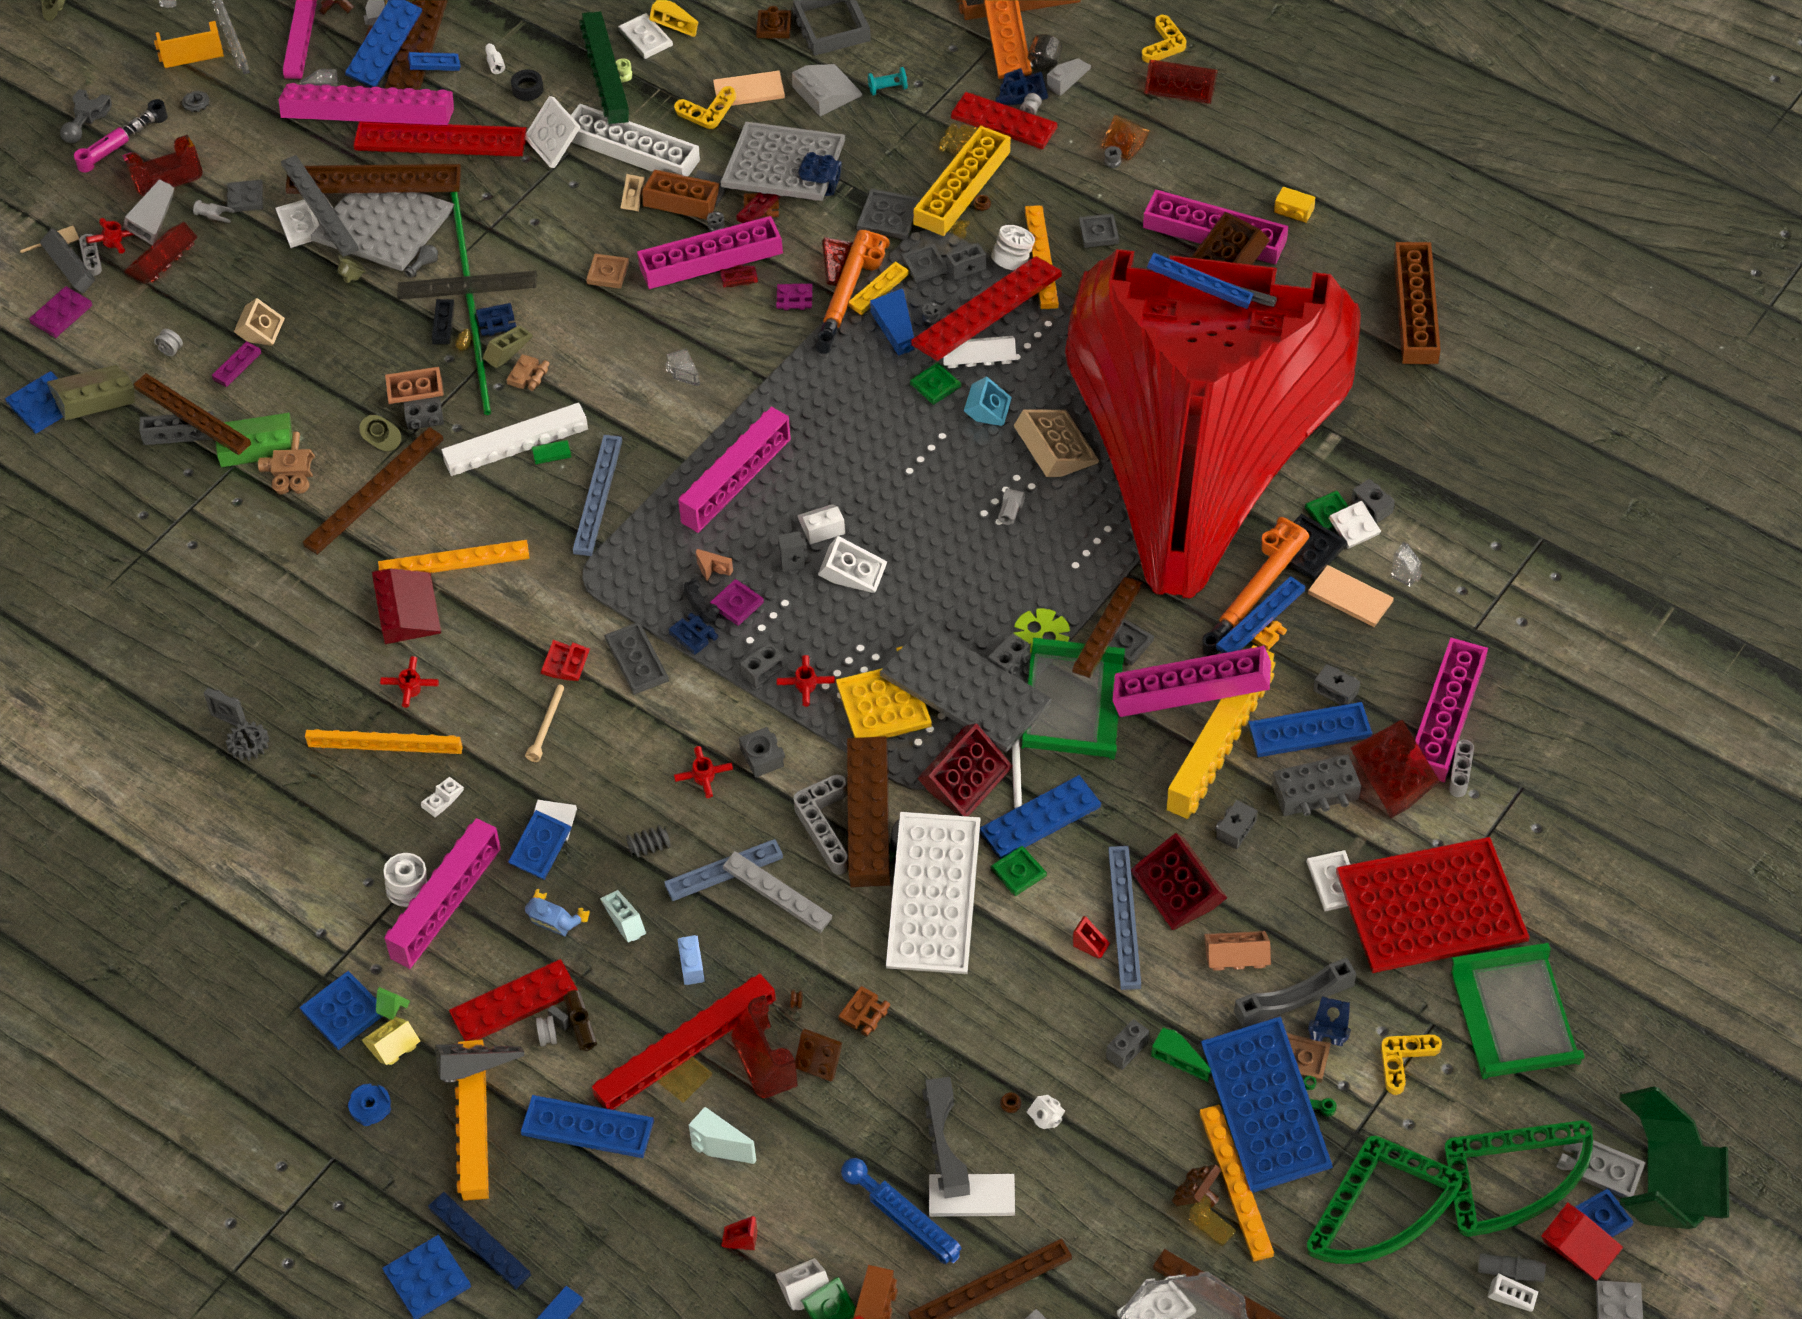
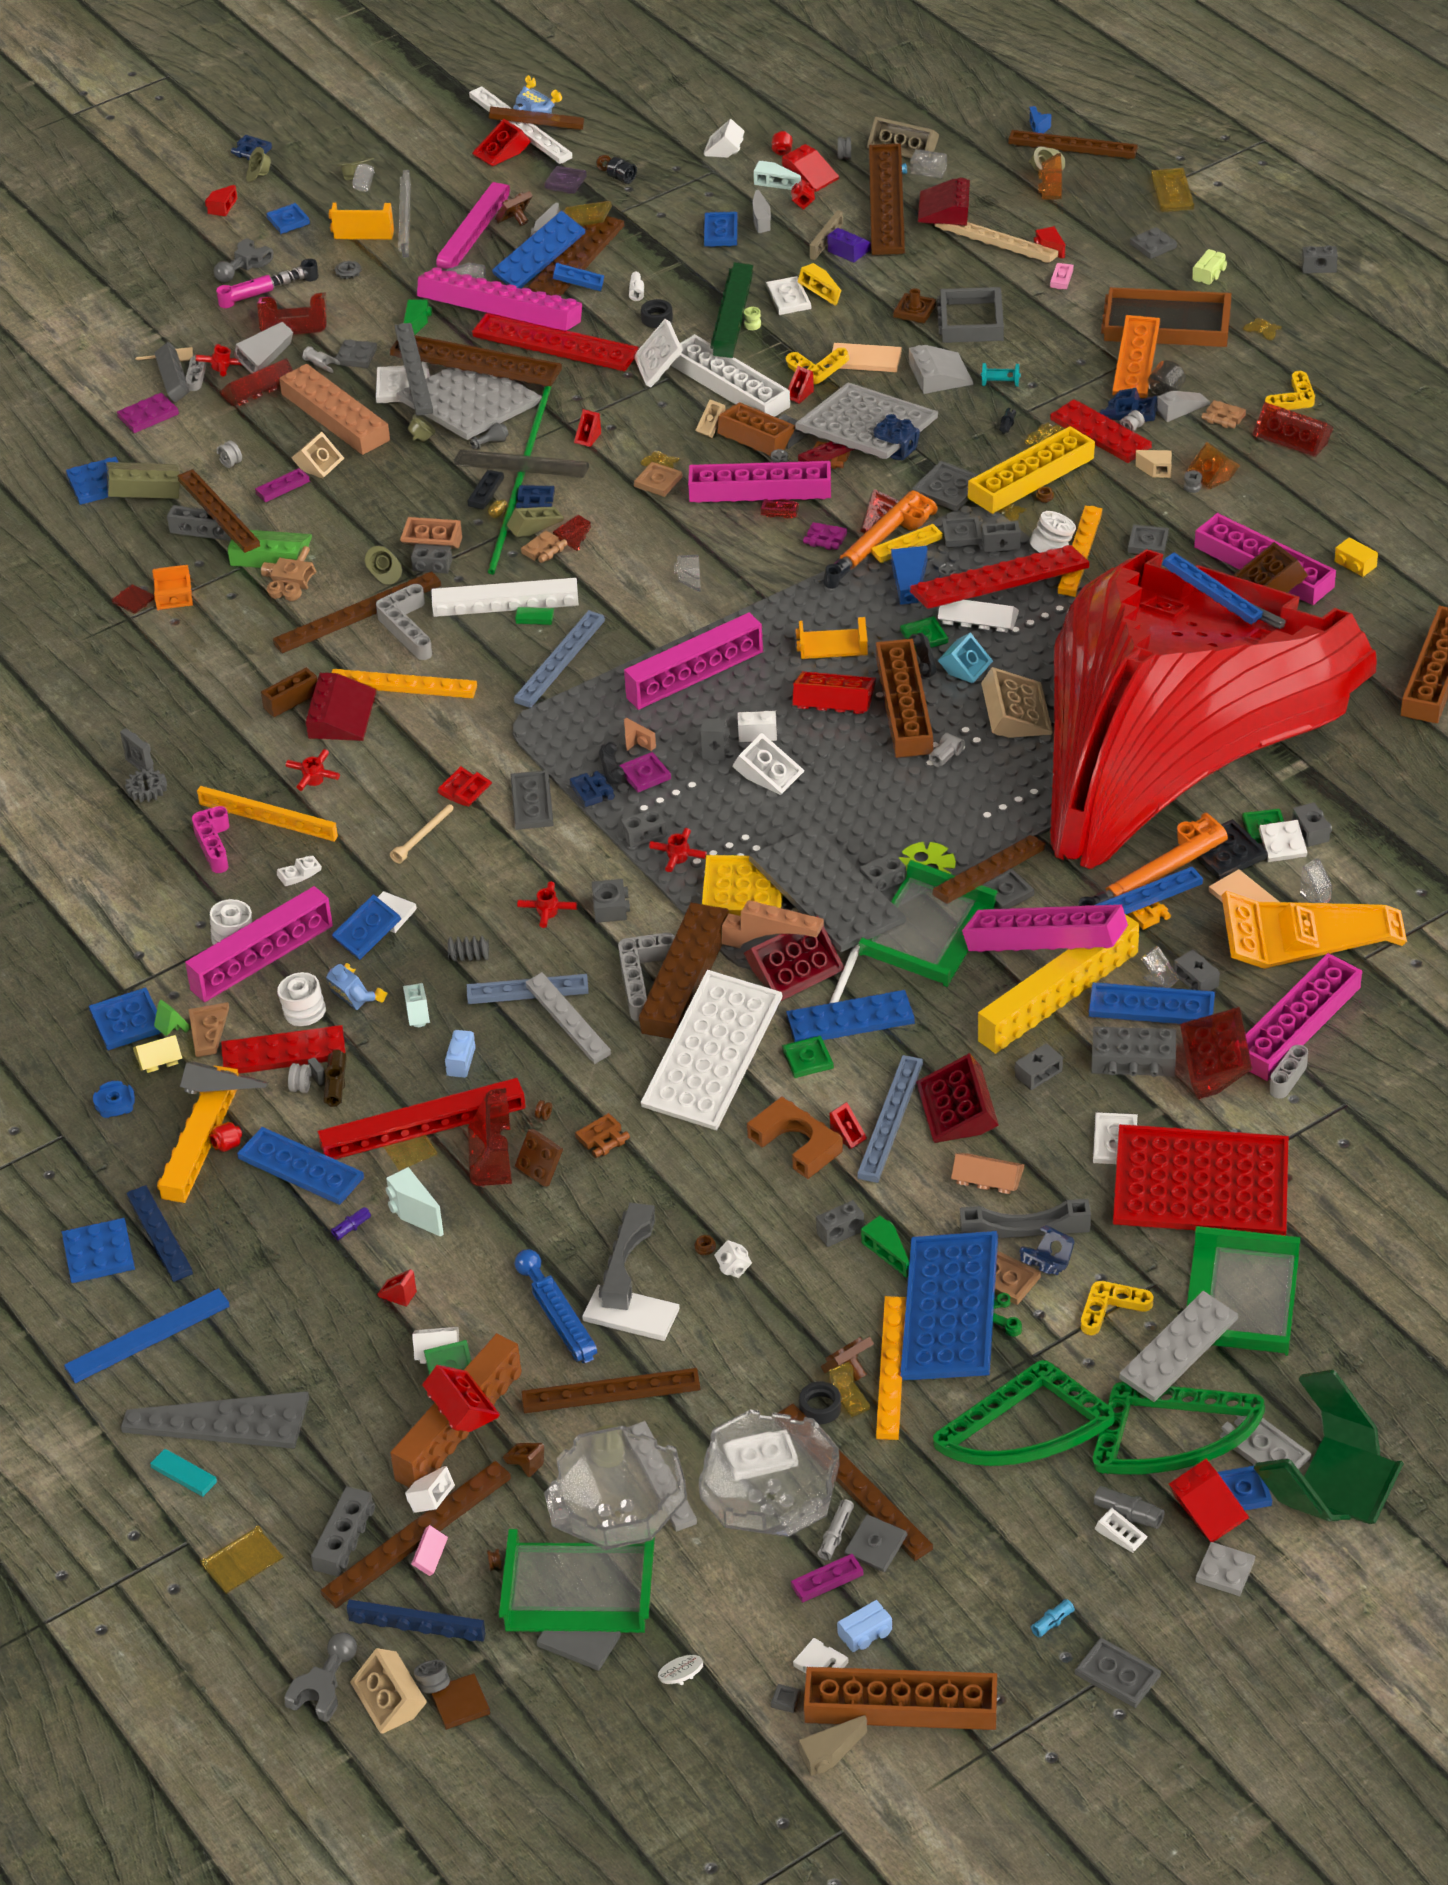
camera: 20 degrees right, 10 degrees down
none -> clear red piece [112,584,155,614]
none -> orange panel [152,565,193,610]
none -> medium nougat wing [188,1002,229,1057]
none -> dark pink beam [192,806,230,873]
none -> red slope [205,185,238,216]
none -> red head [210,1122,242,1152]
none -> reddish brown brick [261,667,318,717]
none -> blue plate [266,203,310,234]
none -> white wheel [278,972,326,1026]
none -> nougat brick [279,364,390,455]
none -> dark purple axle [331,1207,371,1240]
none -> light grey beam [376,584,432,660]
none -> green slope [404,300,432,335]
none -> clear red wing [553,515,591,551]
none -> red slope [574,409,601,447]
none -> clear yellow piece [640,451,680,469]
none -> nougat arch [722,900,824,948]
none -> dark orange arch [747,1097,843,1179]
none -> red slope [788,366,814,404]
none -> red slope [792,671,876,714]
none -> light orange panel [796,617,868,659]
none -> black tyre [799,1381,841,1424]
none -> dark orange brick [876,639,933,758]
none -> black piece [909,633,936,678]
none -> black axle [999,408,1016,434]
none -> light grey plate [1119,1291,1238,1402]
none -> tan slope [1136,450,1172,478]
none -> clear slope [1141,946,1179,988]
none -> medium nougat plate [1202,400,1246,428]
none -> light orange wing [1221,891,1407,969]

